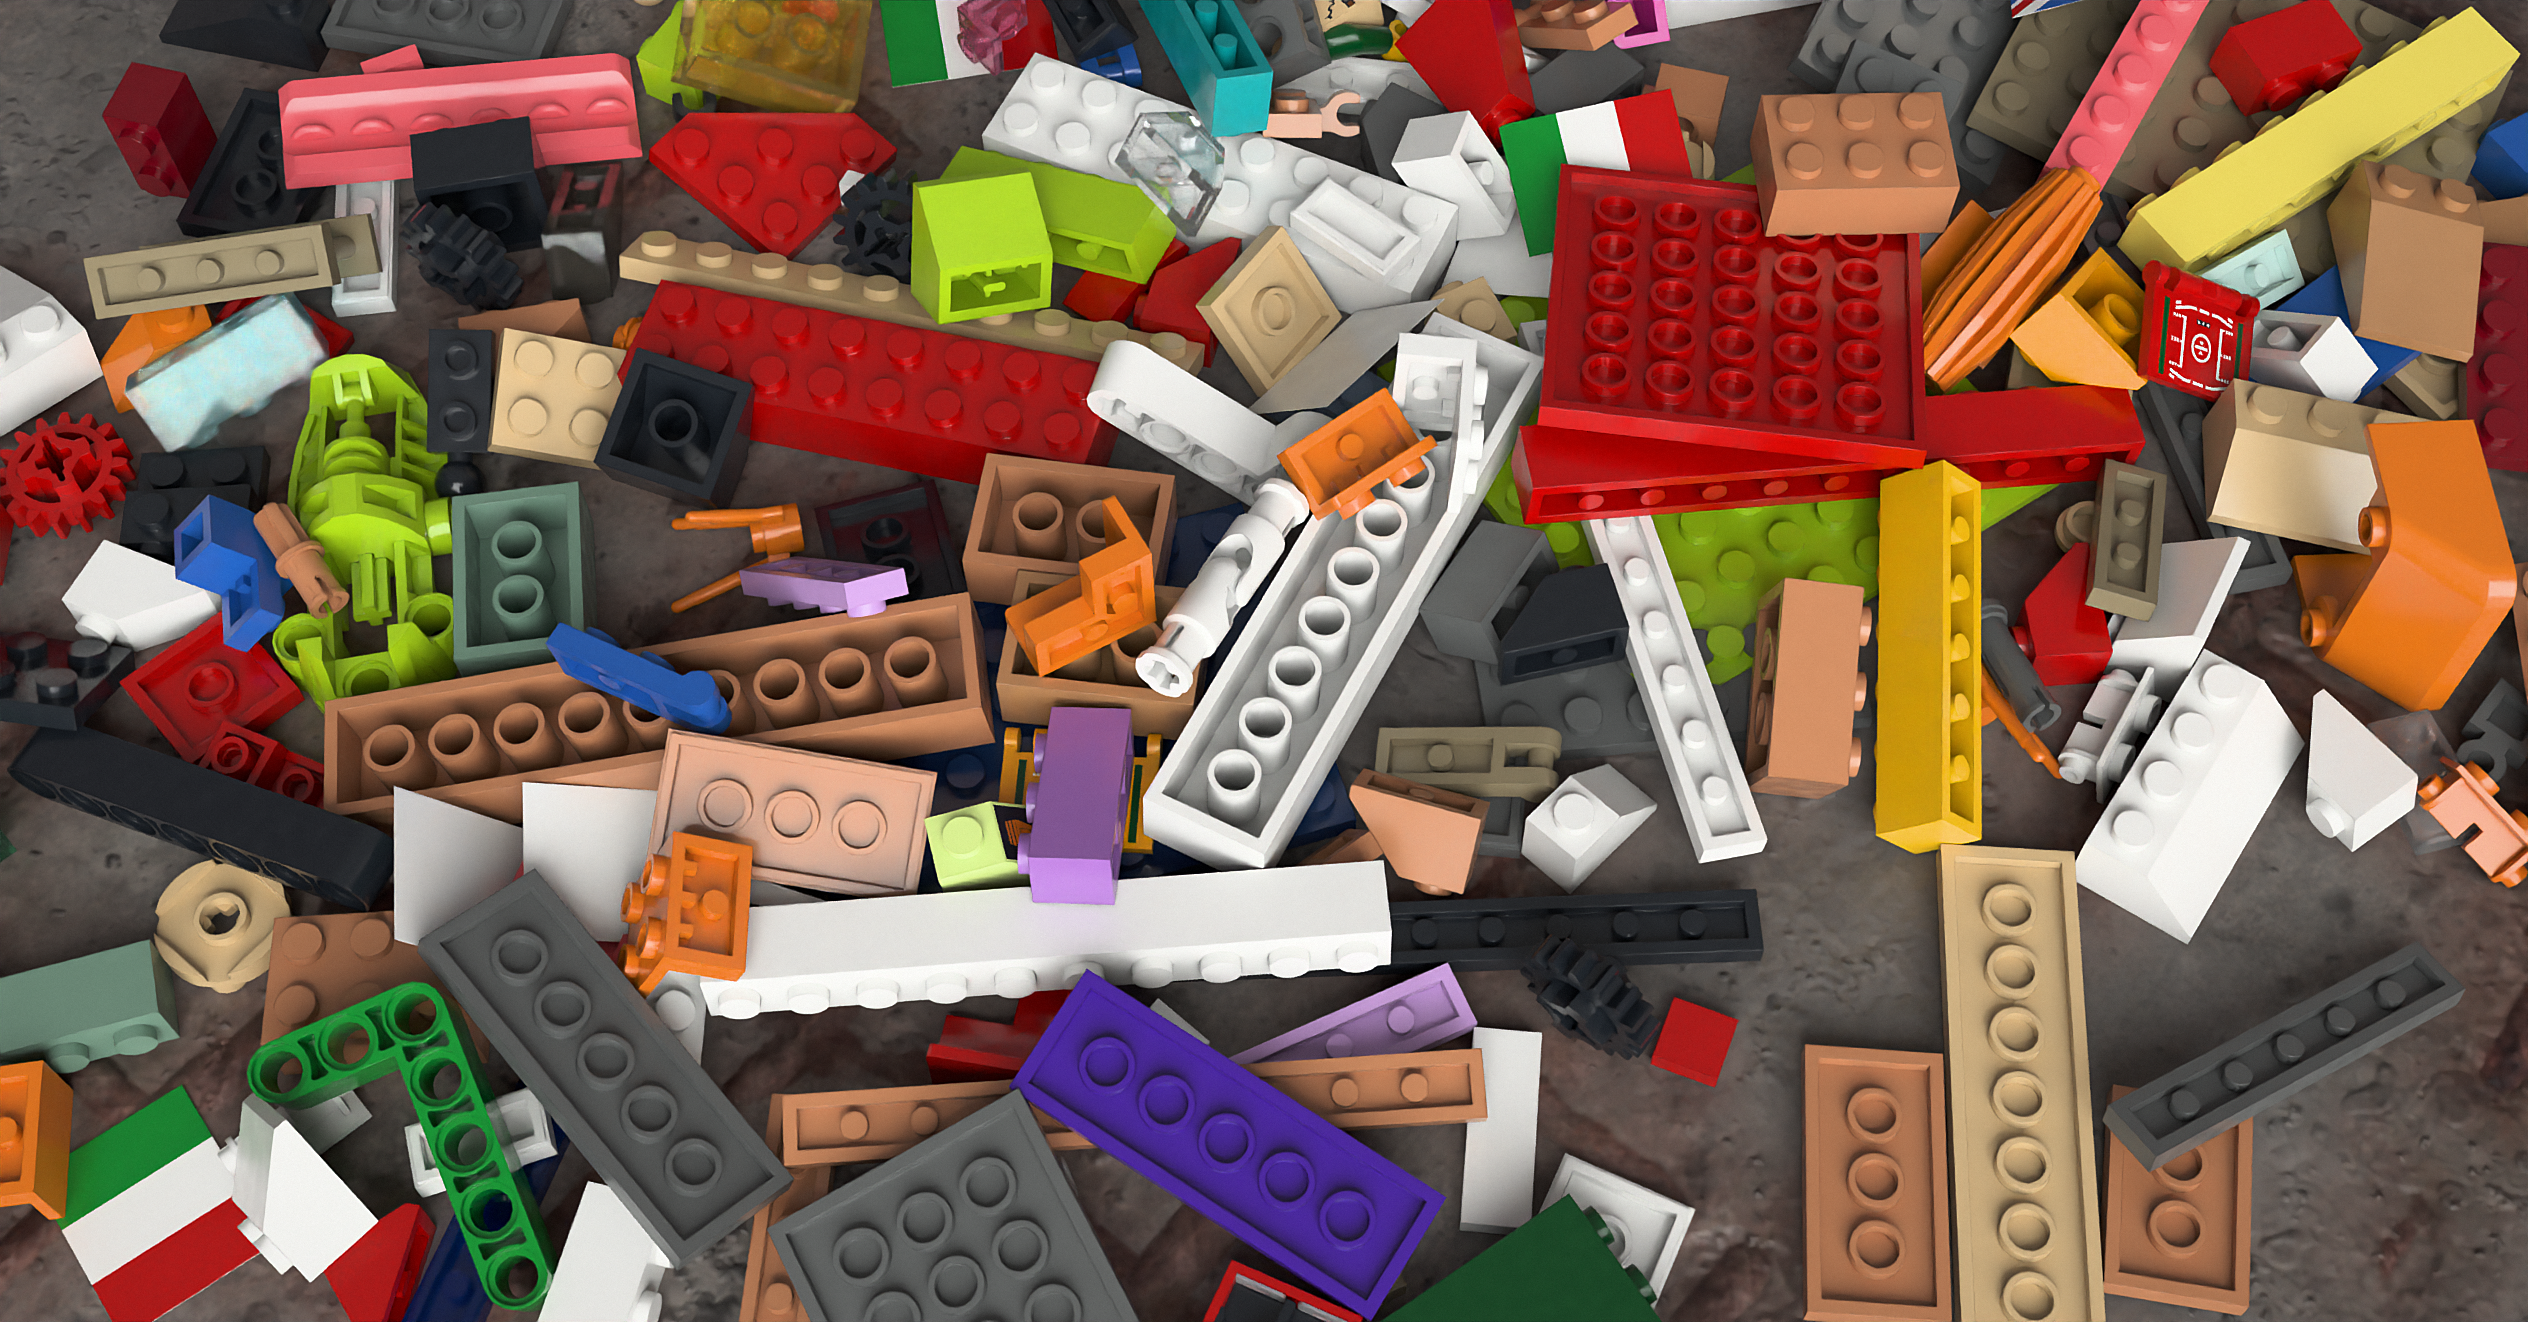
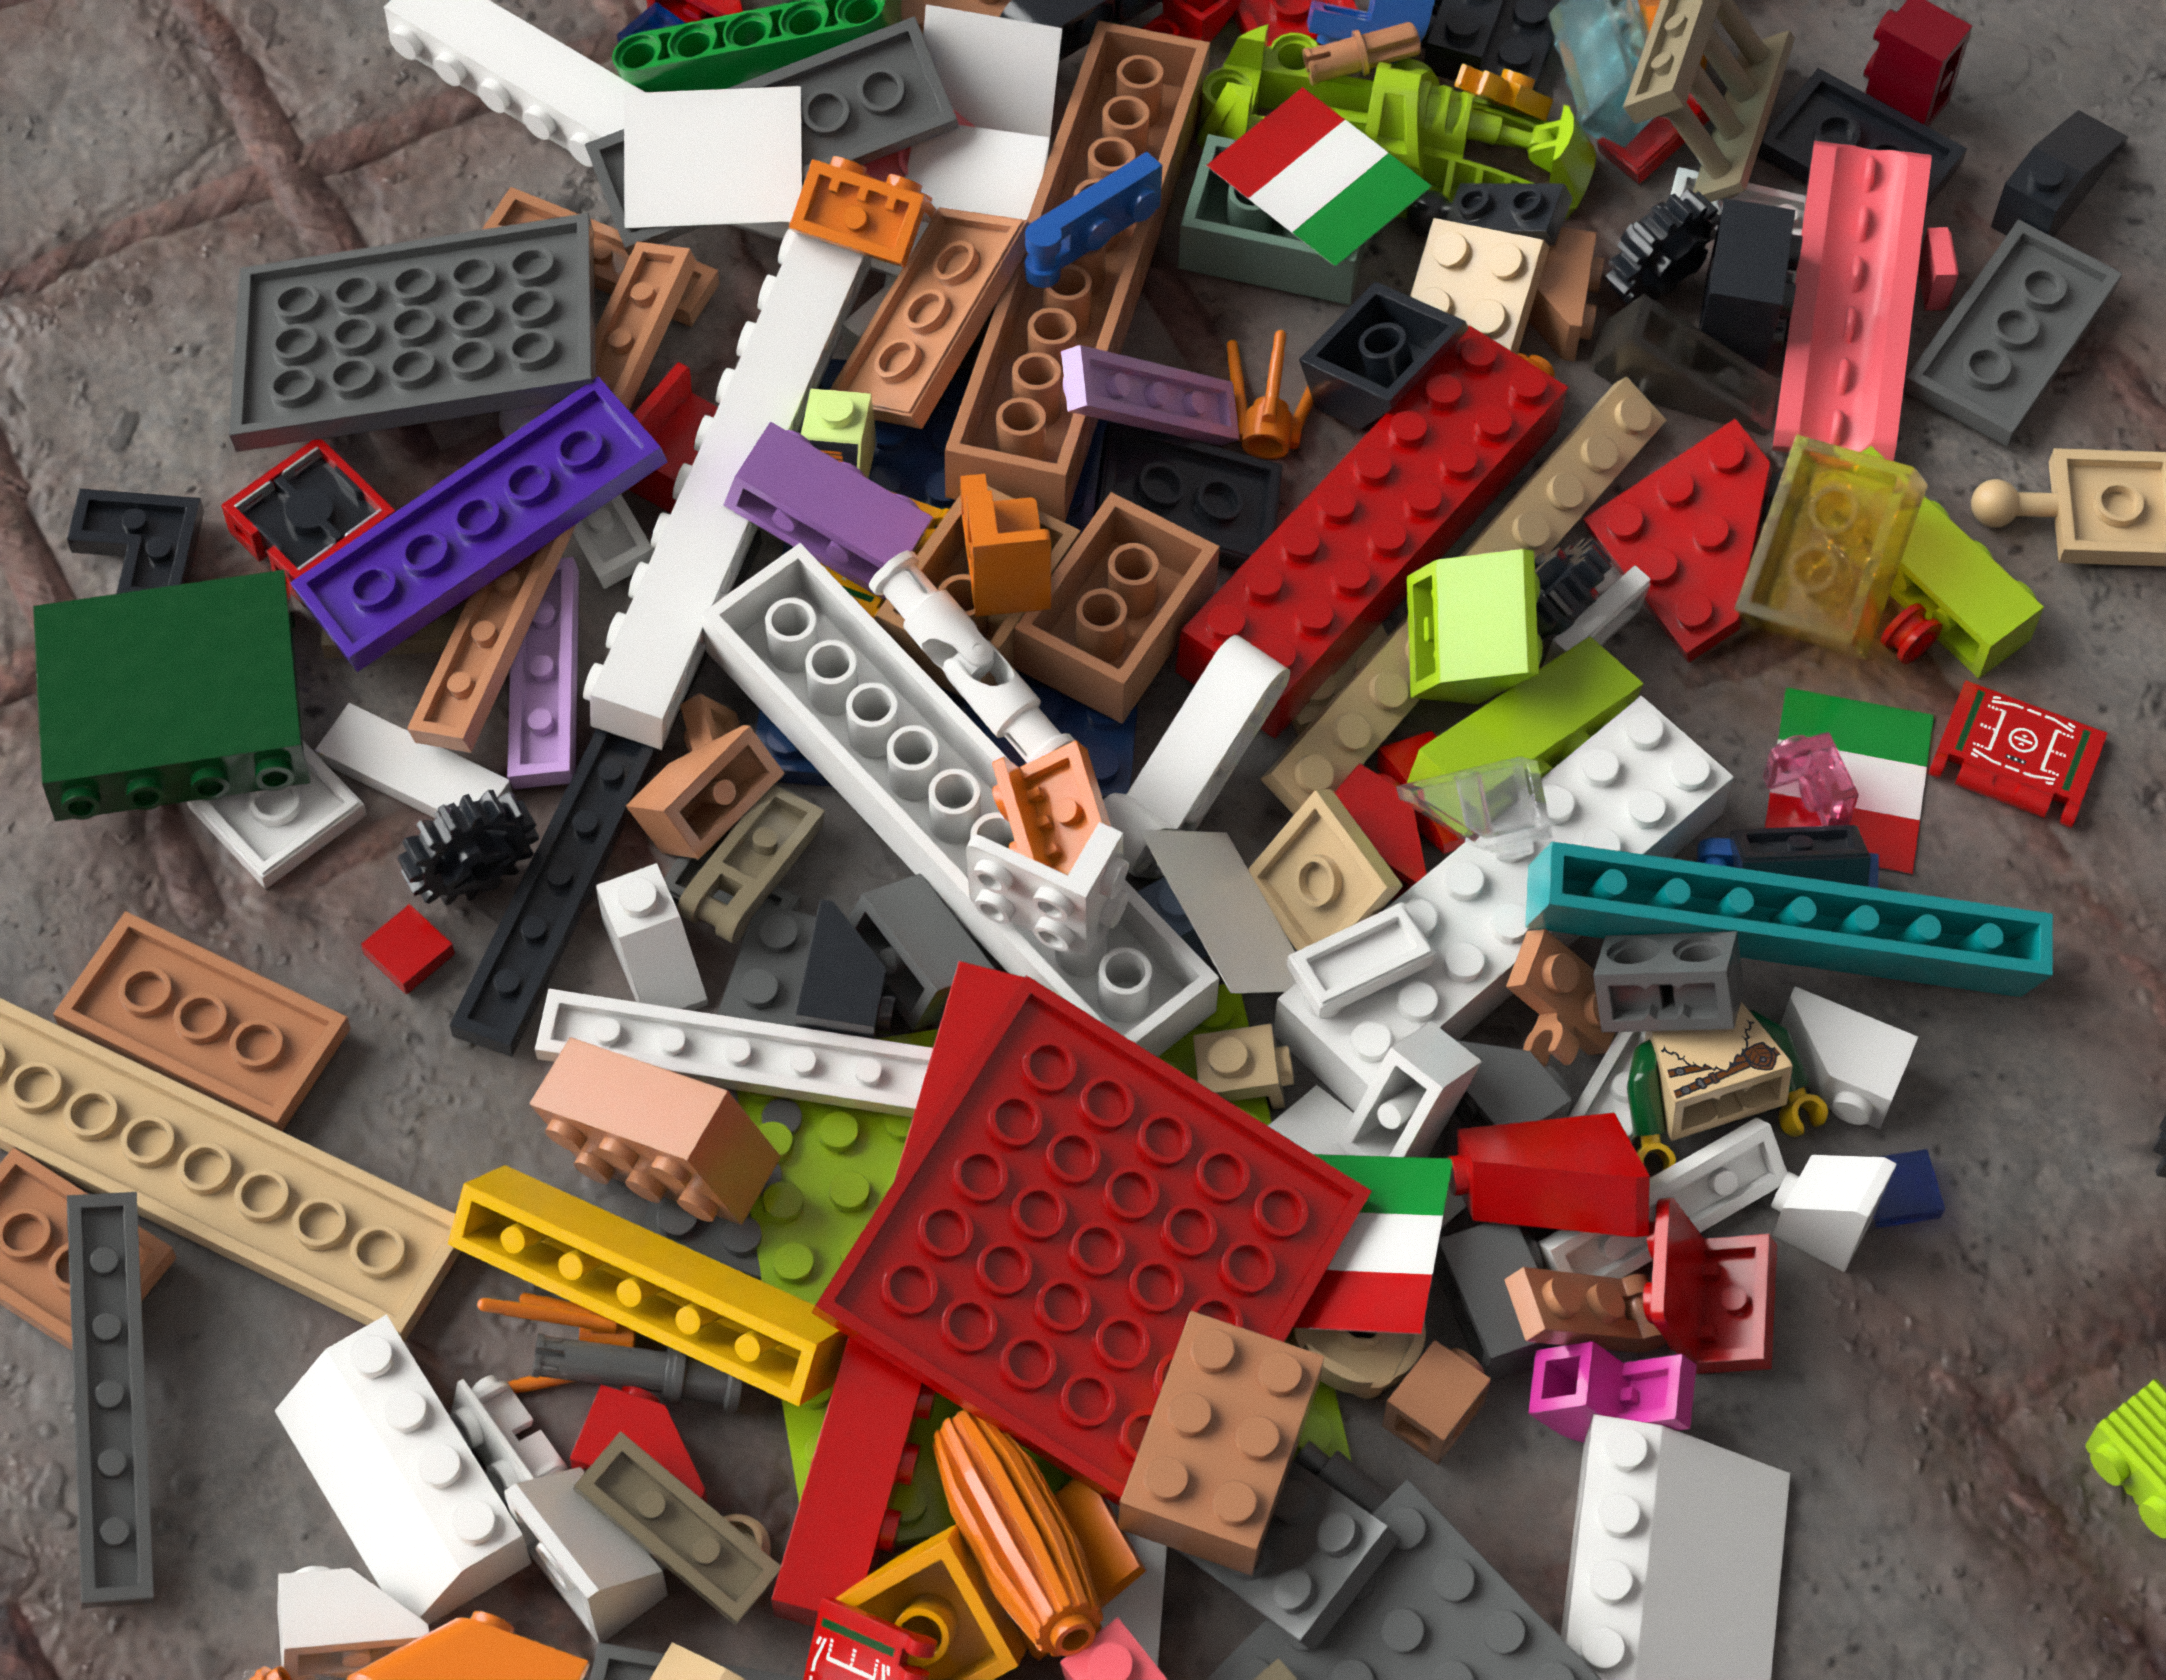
camera: 110 degrees right, 0 degrees up
none -> white sticker [624,86,802,228]
none -> sticker [1206,87,1432,267]
none -> light orange plate [1454,64,1554,121]

